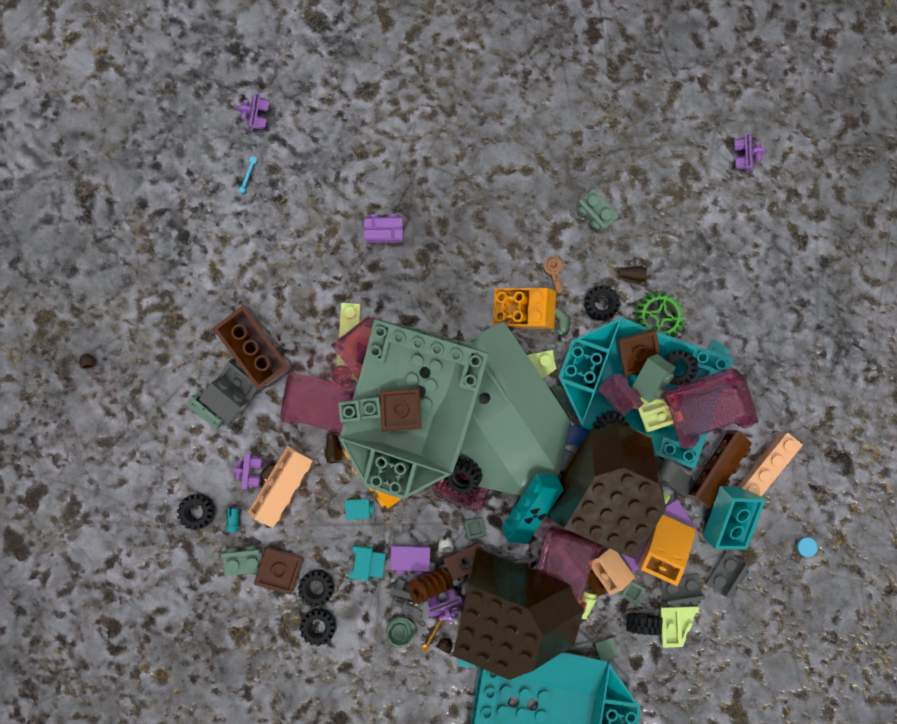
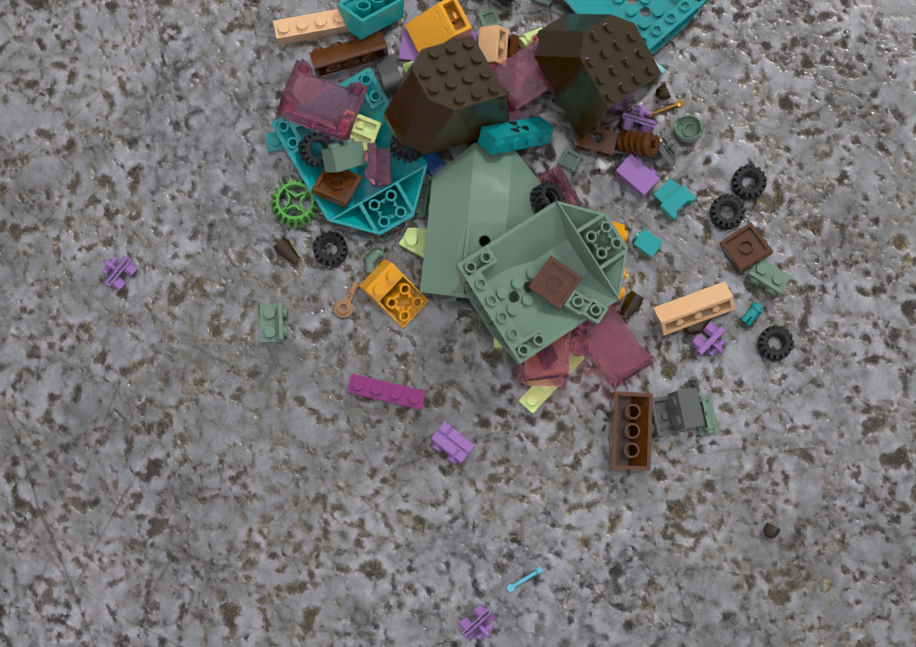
camera: 145 degrees left, 5 degrees down
none -> magenta plate [347,374,426,410]

